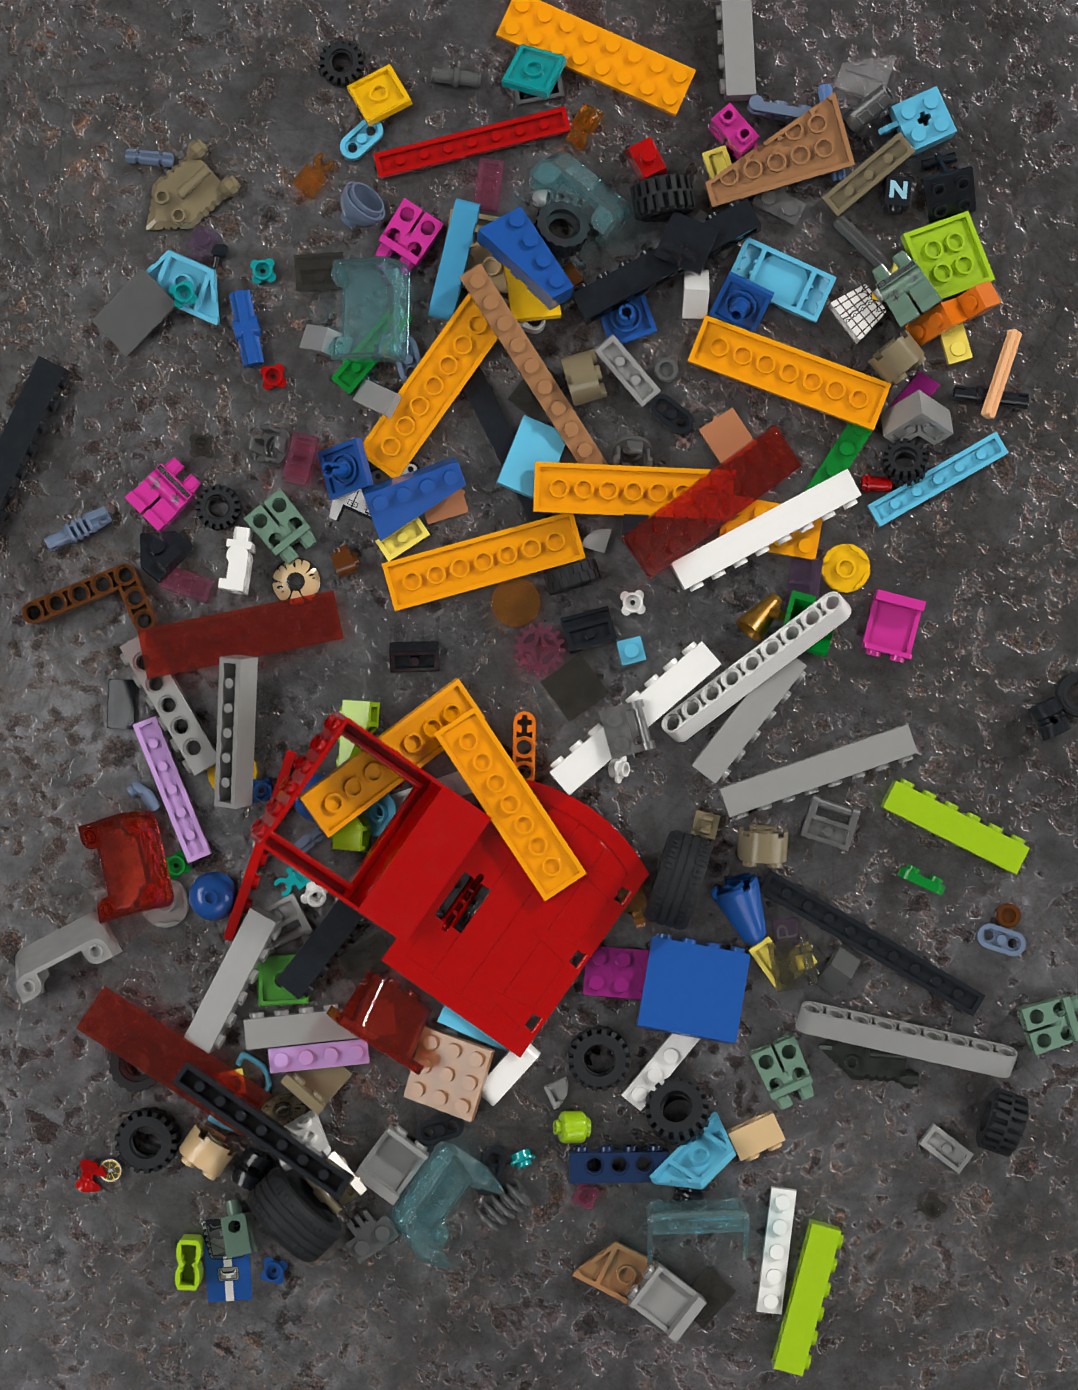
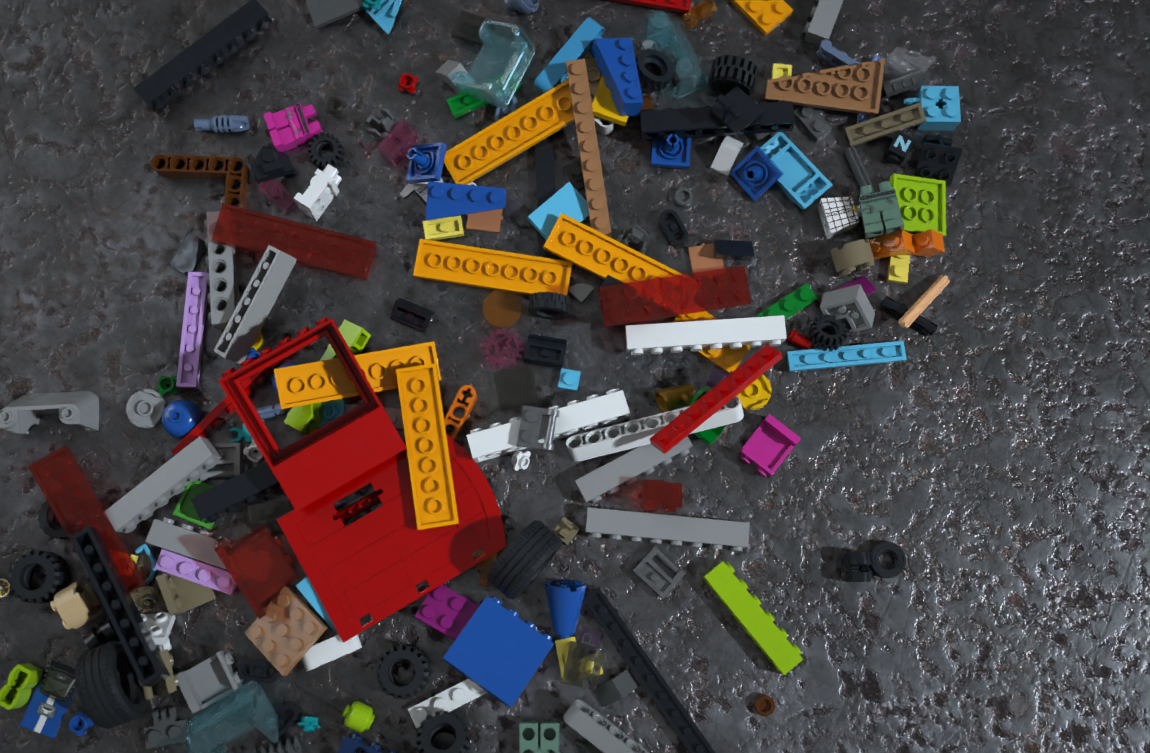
camera: 20 degrees right, 10 degrees down
clear red windscreen [78,810,174,924] -> none
sand blue arm [126,782,161,812] -> none
sand green torso [221,1199,258,1258] -> none
blue piece [229,290,265,368] -> none
sand green hips [243,488,317,565] -> none
teal plate [250,258,276,284] -> none
tan dish [272,558,321,607] -> none
reddish brown plate [330,544,361,579] -> none
light grey tile [353,379,402,418] -> none
dark pink hips [375,198,446,276] -> none
clear pink plate [474,158,504,212] -> none
light grey tile [544,1076,568,1110] -> none
dark tan brick [560,349,607,406] -> none
light grey plate [594,333,661,407] -> none
white plate [620,590,646,616] -> none
red torso [624,137,667,181] -> none
light orange plate [688,315,891,431] -> none
dark pink hips [708,103,760,161] -> none
dark tan brick [737,825,788,868] -> none
green plate [897,864,946,896] -> none
sand blue plate [976,923,1026,956] -> none
none -> clear red brick [640,480,682,512]
none -> red plate [650,344,782,454]
none -> black slope [713,239,755,260]

